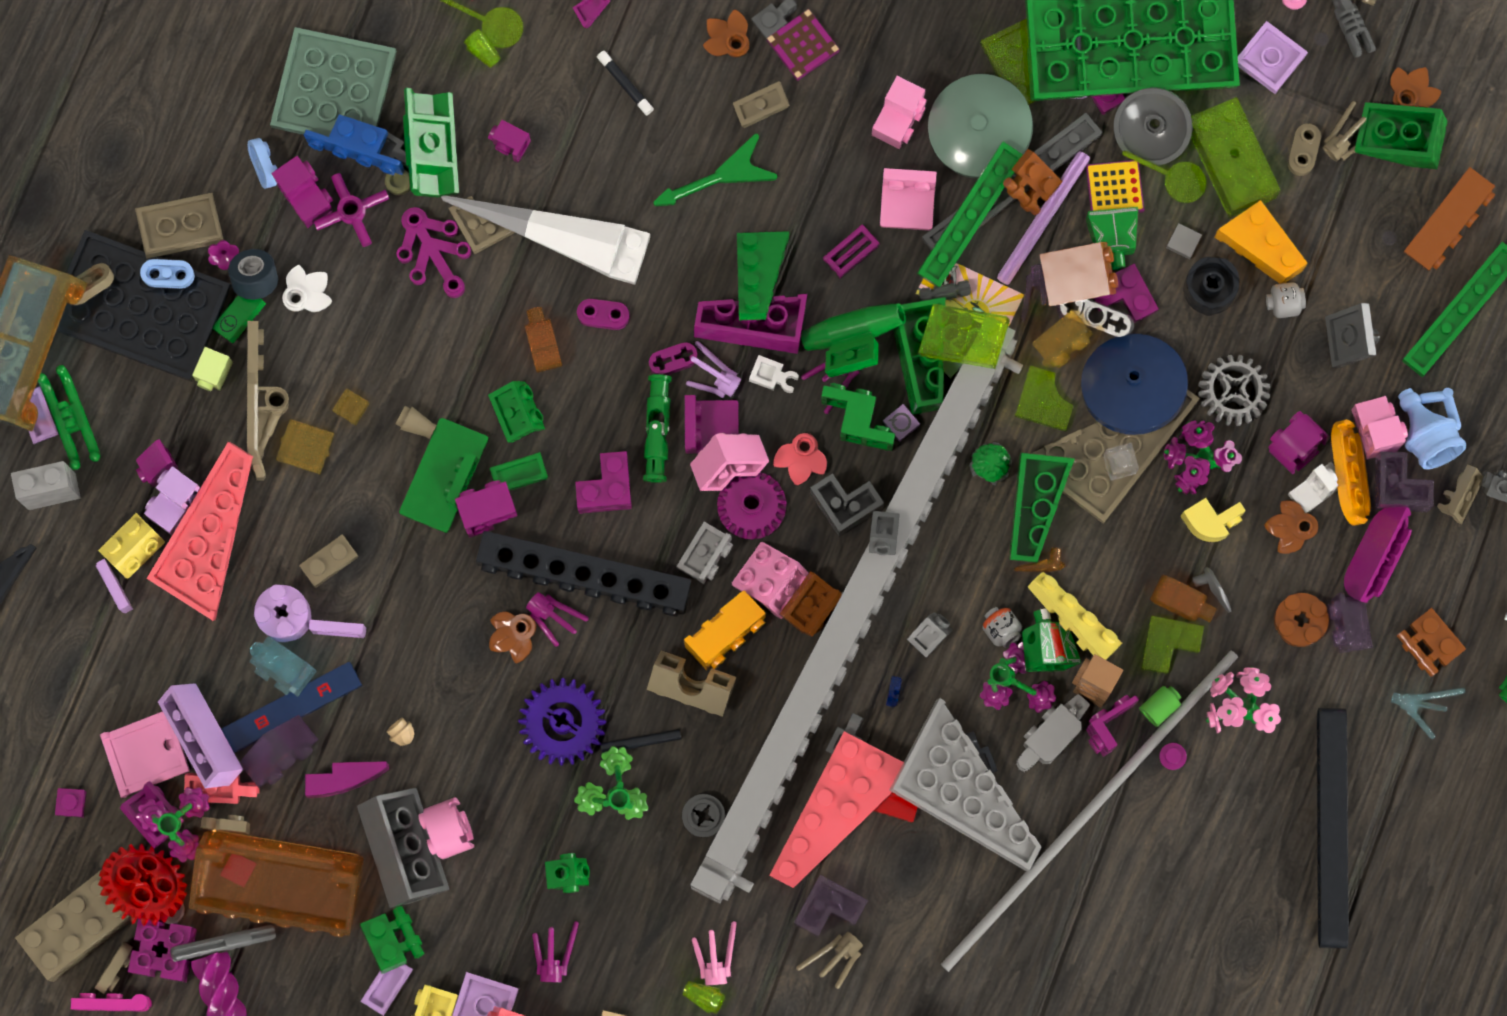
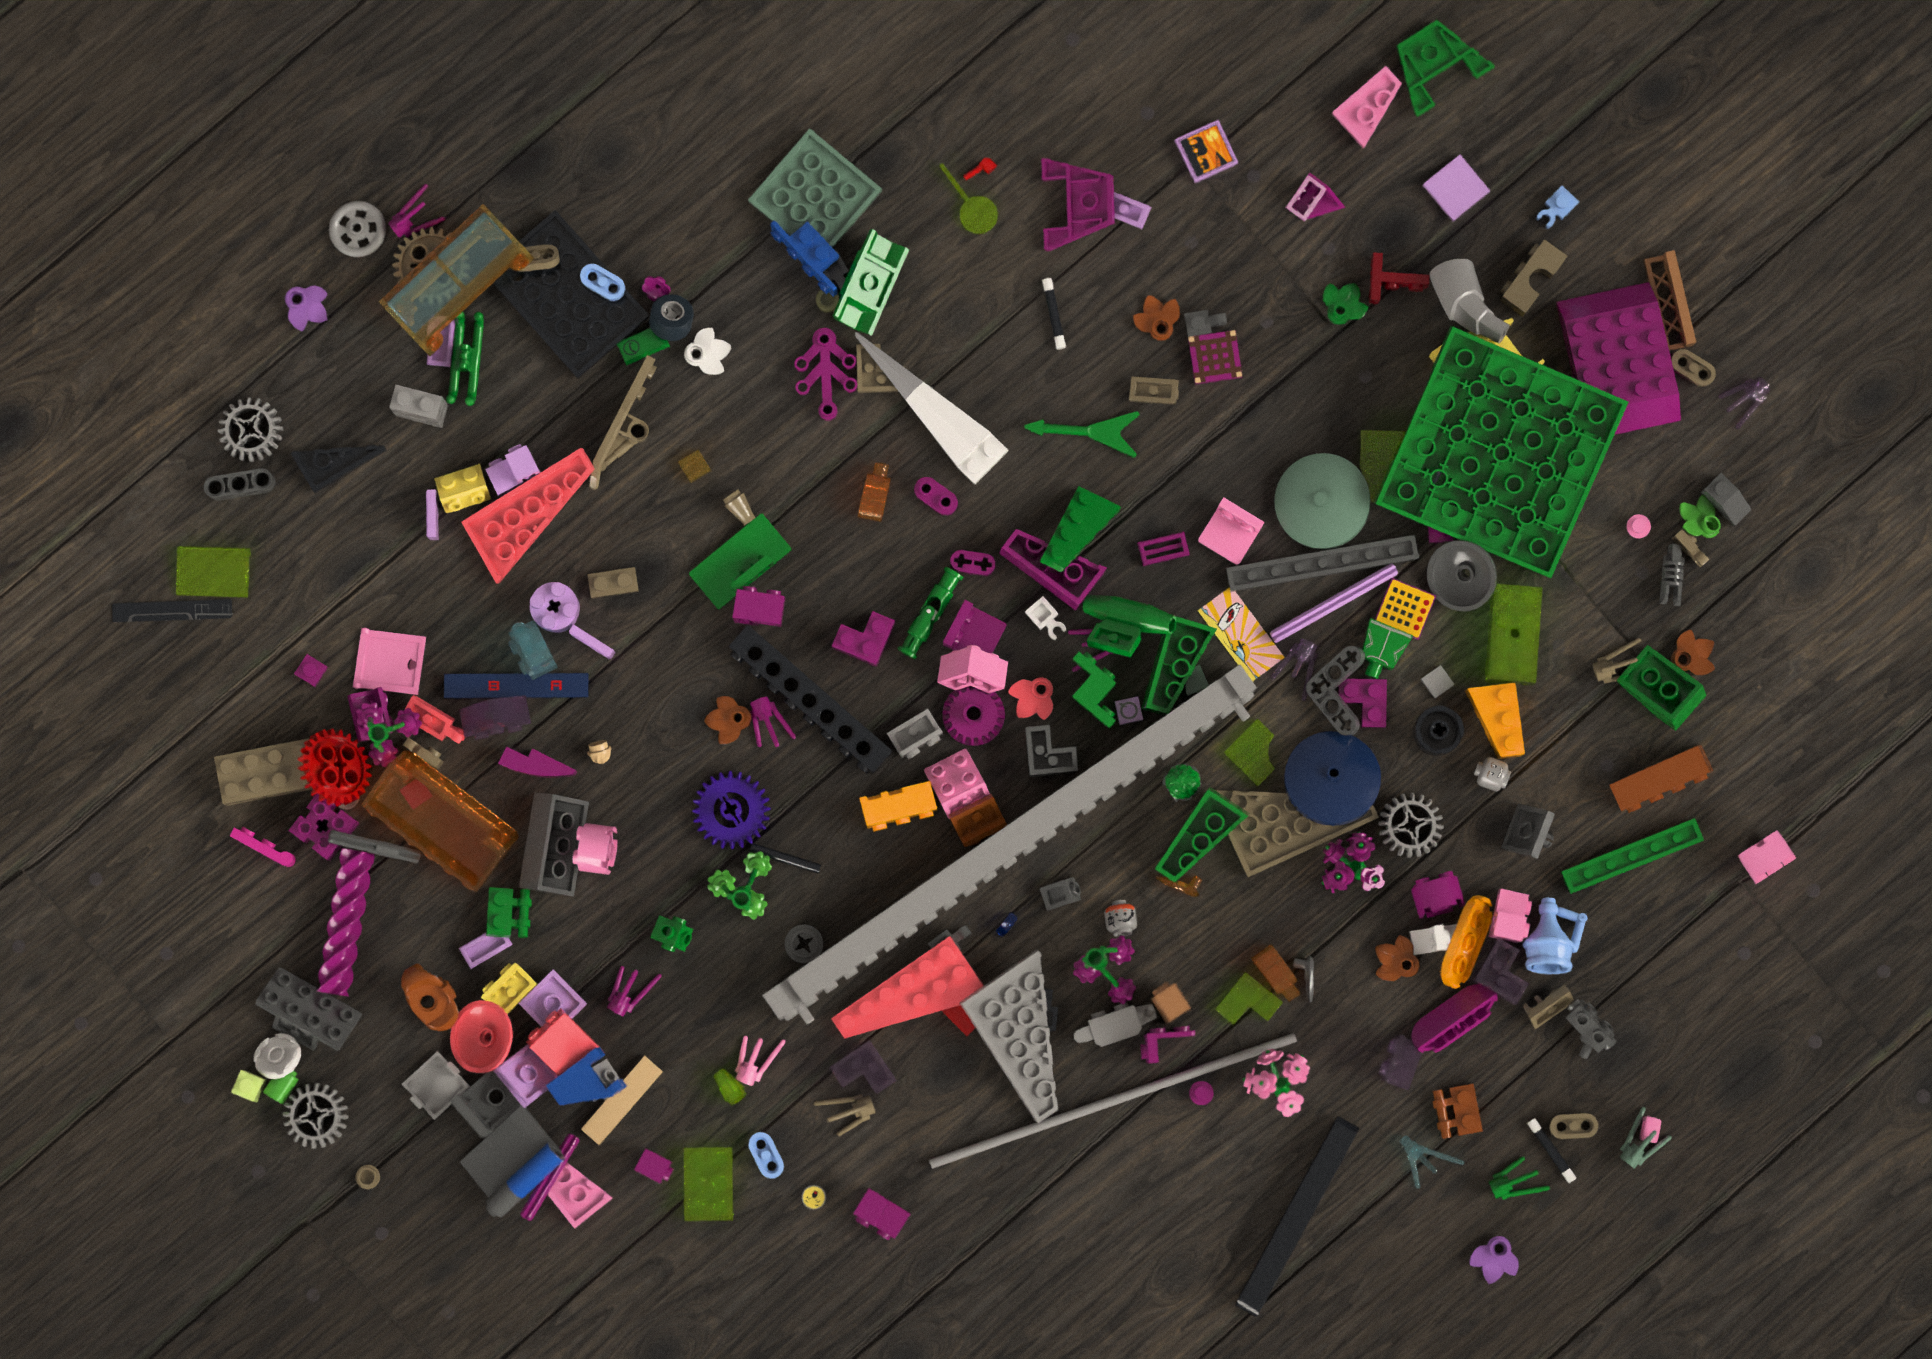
camera: 25 degrees right, 5 degrees up
dark tan plate [94,942,133,994] -> none
dark tan tile [135,192,223,259] -> none
magenta slope [136,439,180,487] -> none
lavender brick [158,684,243,788] -> none
yellowish green brick [192,347,233,391] -> none
light blue plate [247,138,277,189] -> none
magenta brick [271,156,333,228] -> none
clear yellow piece [276,419,334,475] -> none
magenta bar [313,173,389,247] -> none
clear neon green cone [464,29,501,68] -> none
magenta brick [488,120,531,163] -> none
green bracket [488,381,545,443] -> none
green tile [490,452,548,491] -> none
dark tan arch [647,651,737,717] -> none
lavender plant [686,341,741,398] -> none
dark grey bracket [869,511,900,555] -> none
bright pink brick [872,76,927,149] -> none
green plate [916,141,1023,288] -> none
dark grey axle [919,280,971,301] -> none
clear neon green plate [919,304,1010,369] -> none
dark orange plate [1003,149,1063,215] -> none
green torso [1022,609,1081,672] -> none
light yellow wing [1028,572,1122,660] -> none
clear yellow bracket [1032,310,1093,368] -> none
brick [1040,242,1118,306] -> none
clear brick [1103,442,1139,481] -> none
clear neon green piece [1122,151,1206,203] -> none
bright green brick [1139,686,1181,727] -> none
light yellow brick [1181,498,1246,542] -> none
lavender plate [1238,21,1308,94] -> none
dark orange plate [1274,593,1329,647] -> none
dark tan plate [1287,124,1321,176] -> none

